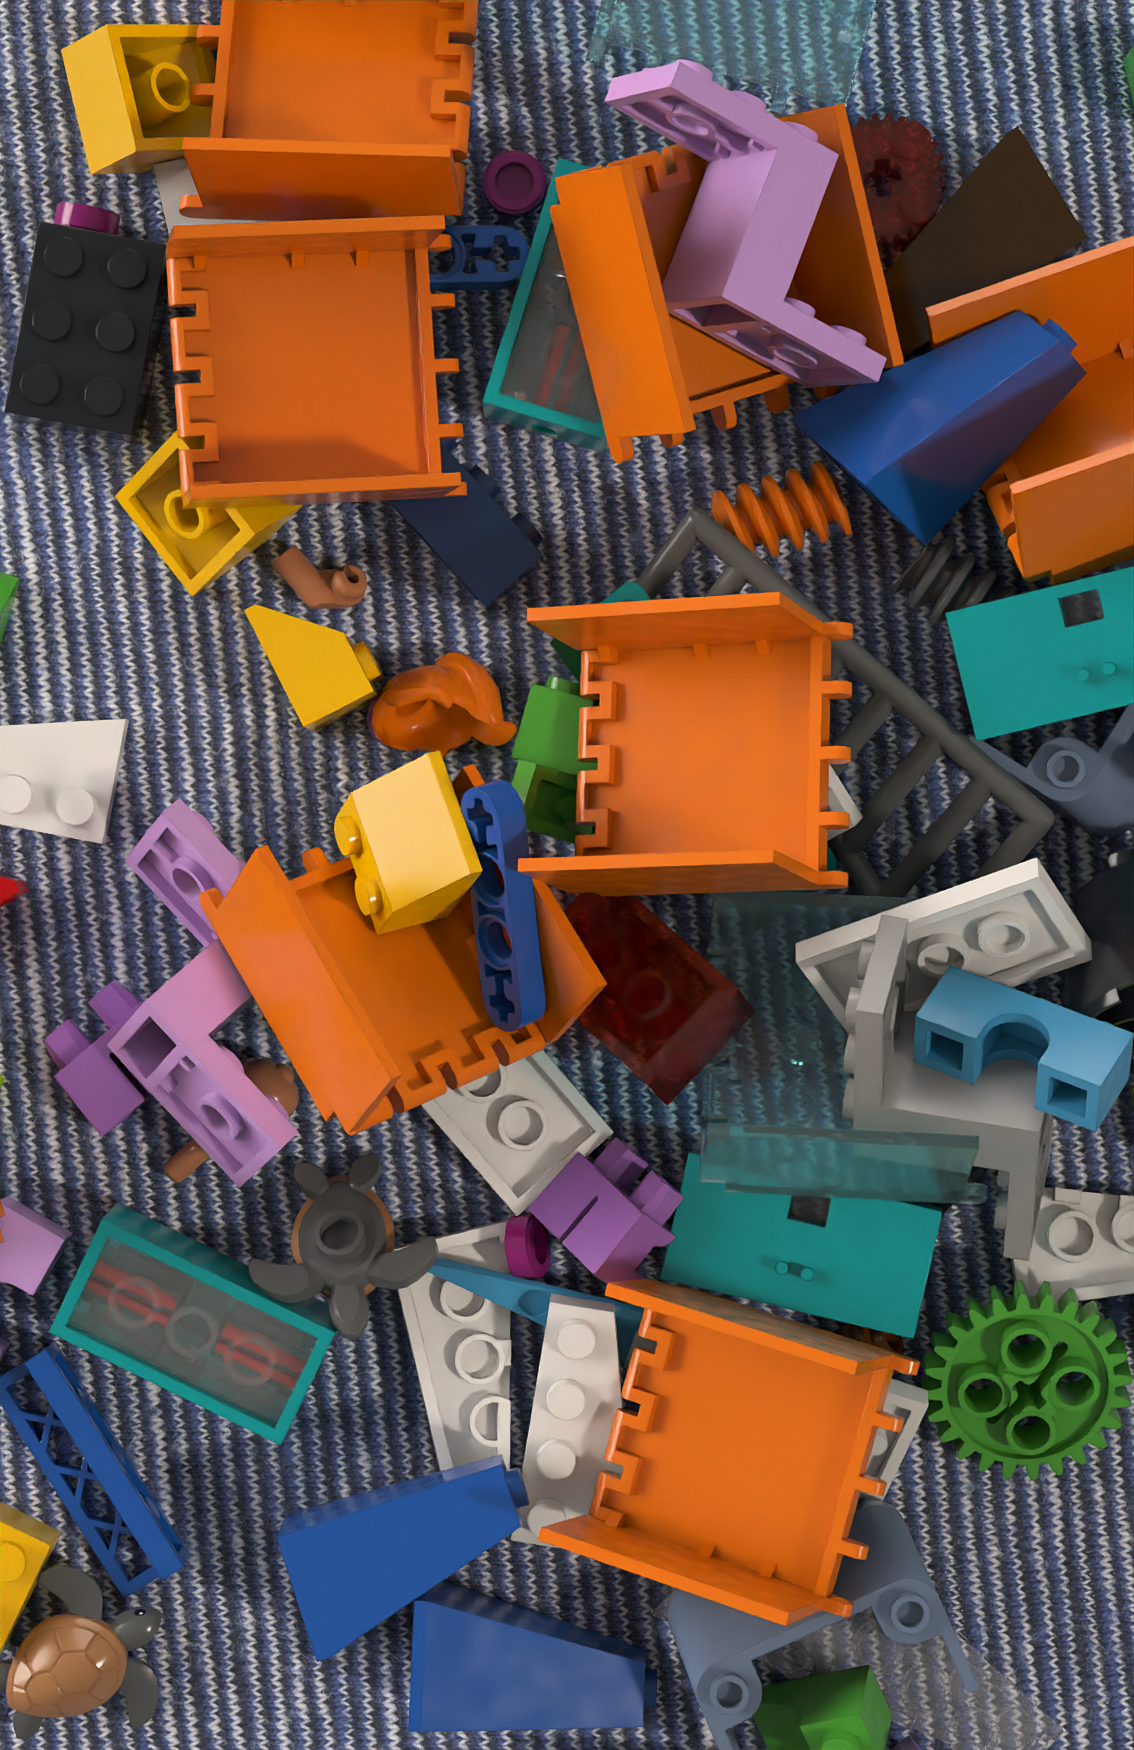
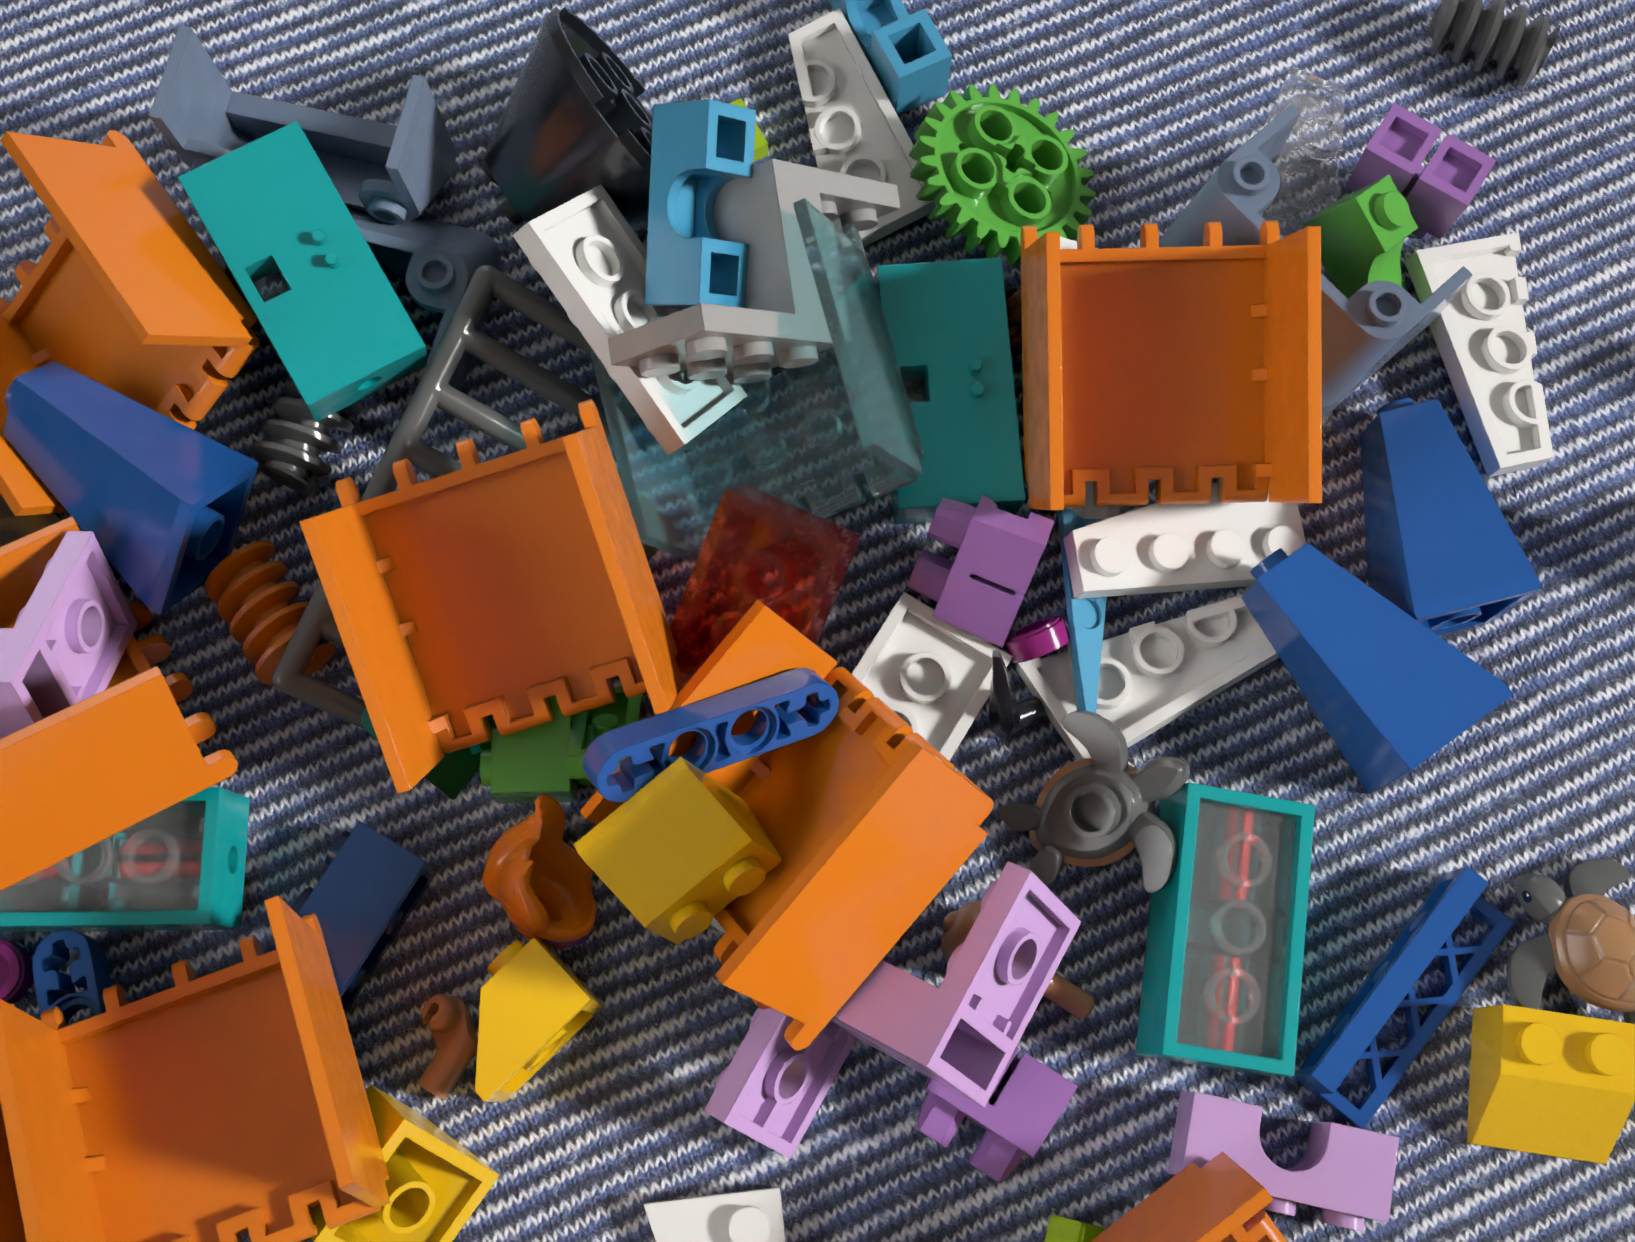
camera: 105 degrees left, 15 degrees down
none -> black bar [989,650,1045,738]

